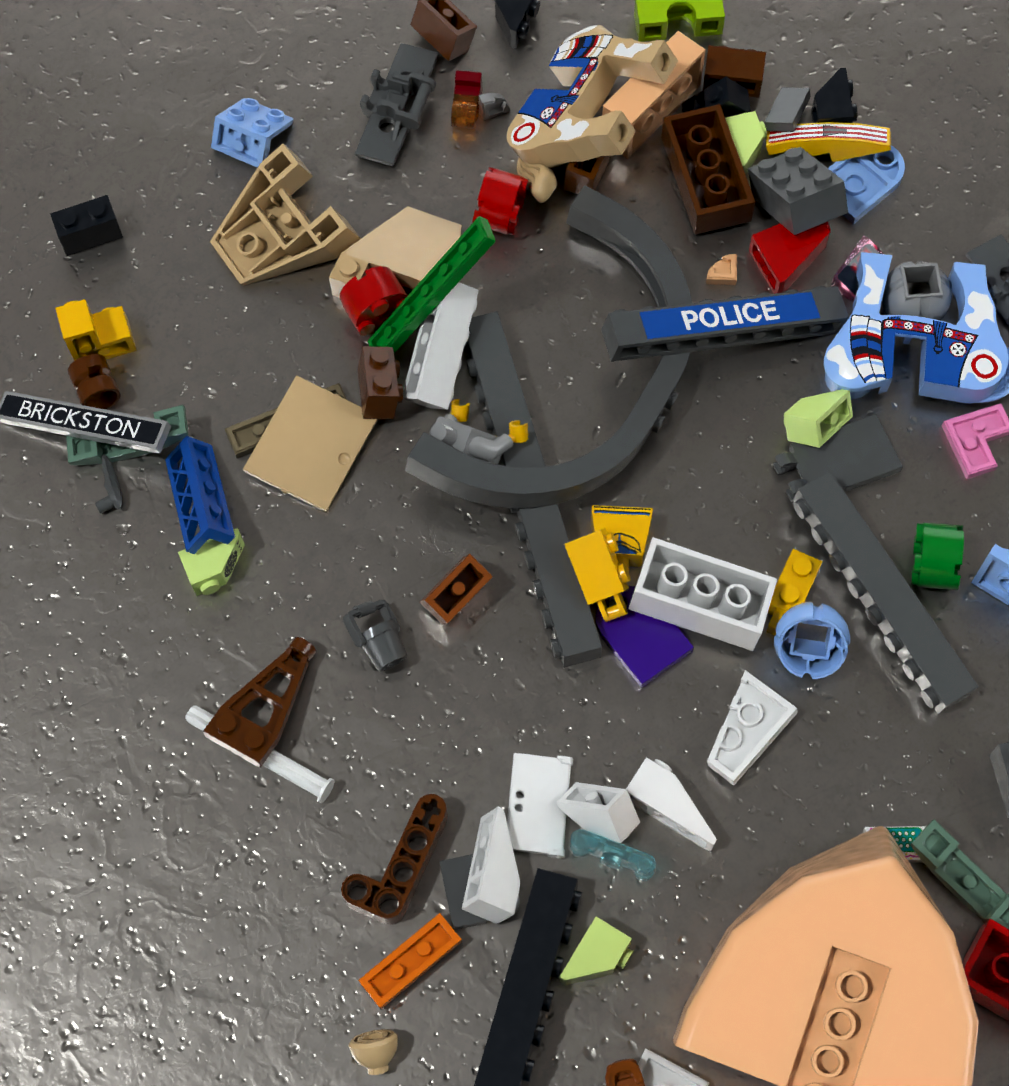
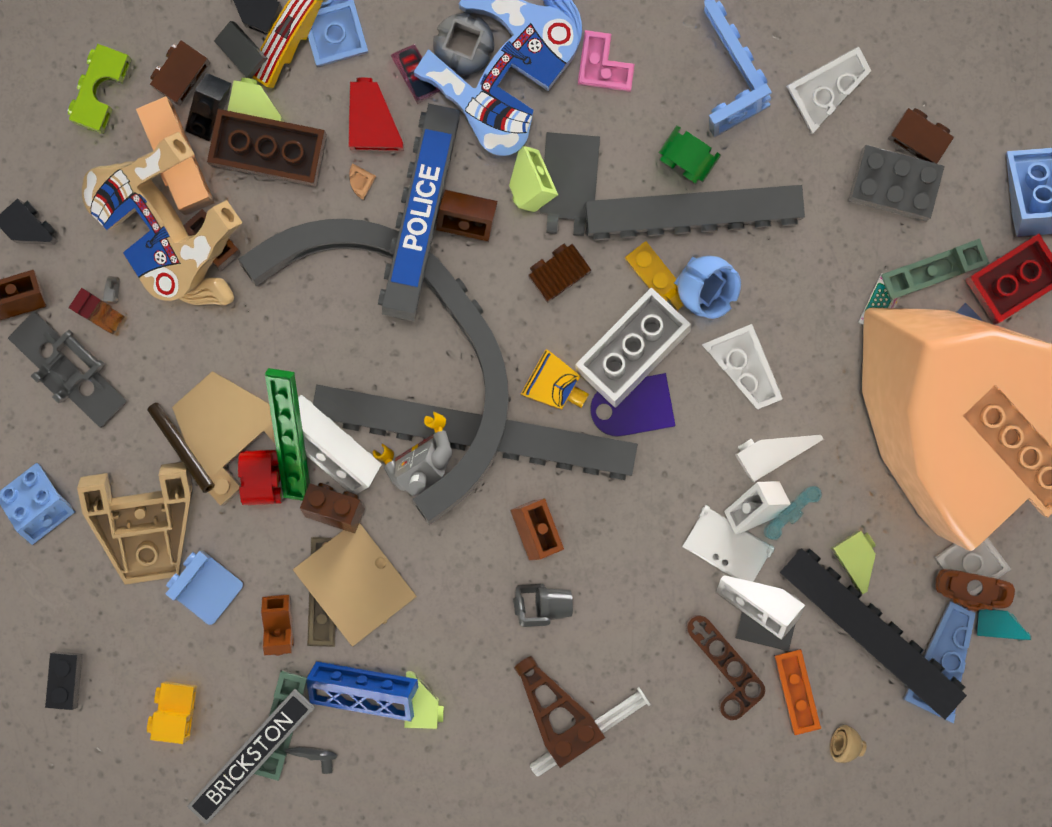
camera: 65 degrees left, 20 degrees up
reddish brown wheel [68,354,121,409] -> none
red brick [472,167,529,235] -> none
yellow brick [564,528,631,622] -> none
dark grey brick [748,147,848,235] -> none
none -> dark brown piece [147,403,215,493]
none -> light blue bracket [165,551,243,625]
none -> dark orange brick [261,595,294,656]
none -> reddish brown brick [436,190,498,242]
none -> reddish brown brick [528,243,591,303]

